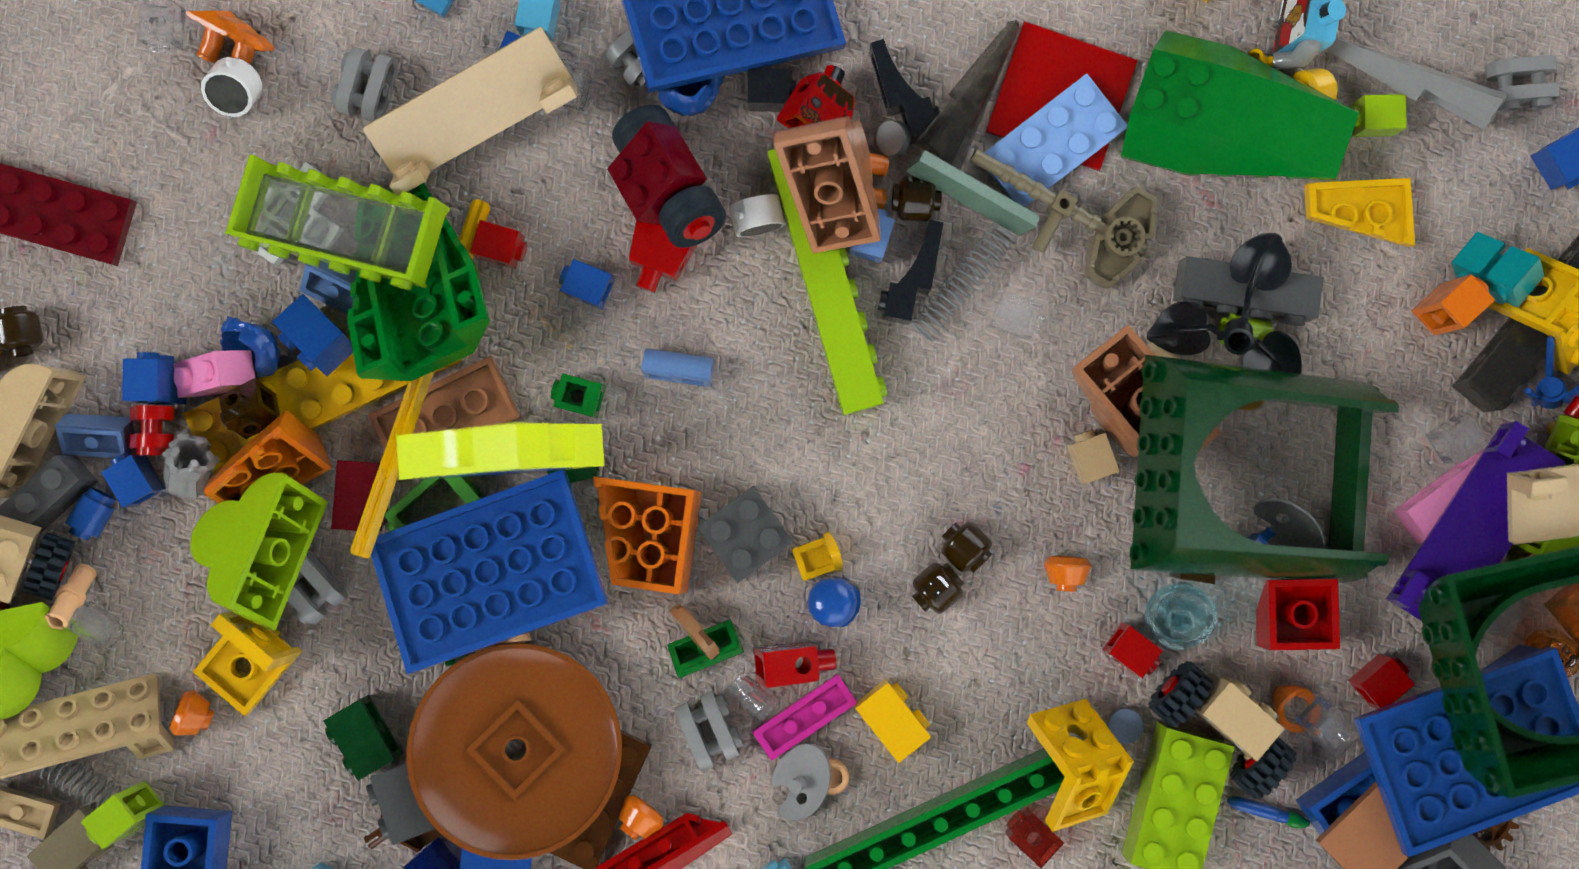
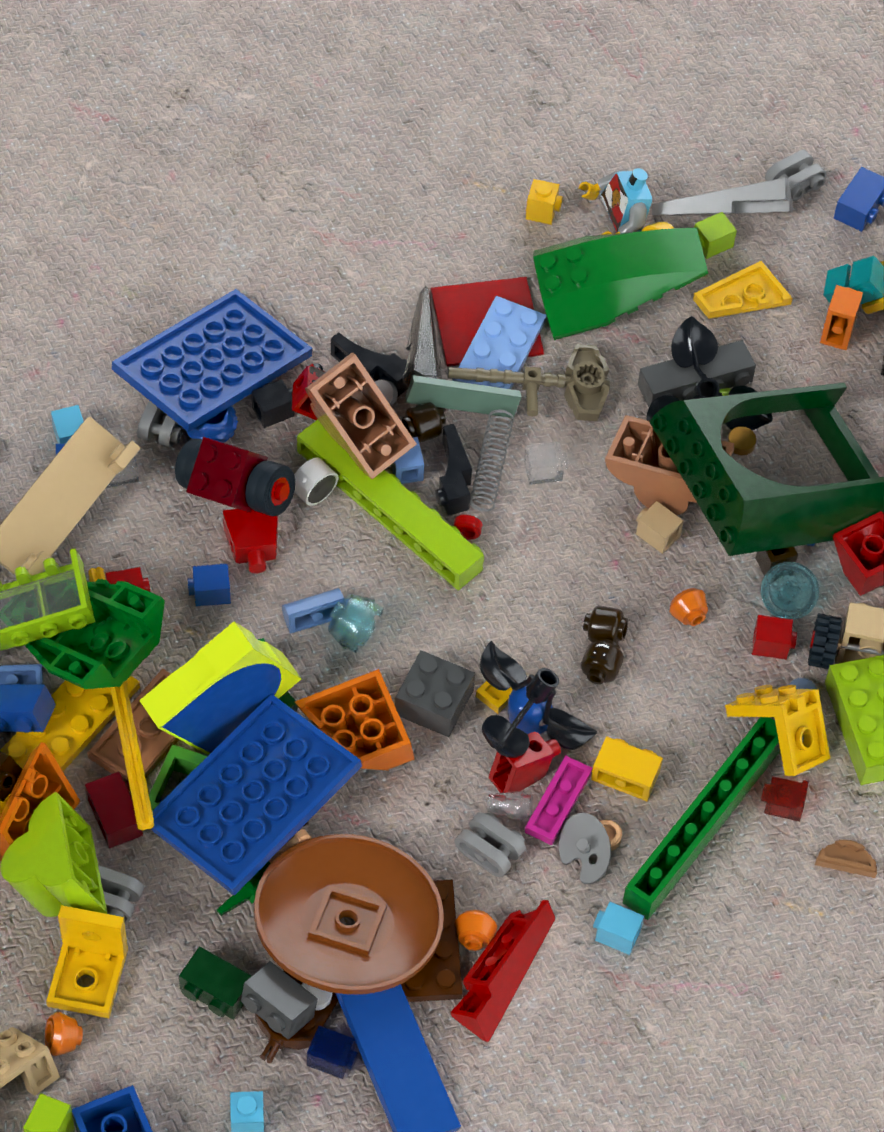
camera: 35 degrees left, 30 degrees down
green brick [667,619,744,678] -> none
medium nougat tile [668,604,720,661] -> none
none -> clear light blue cone [328,594,384,653]
none -> red tile [453,515,483,540]
none -> black plant [480,641,597,758]

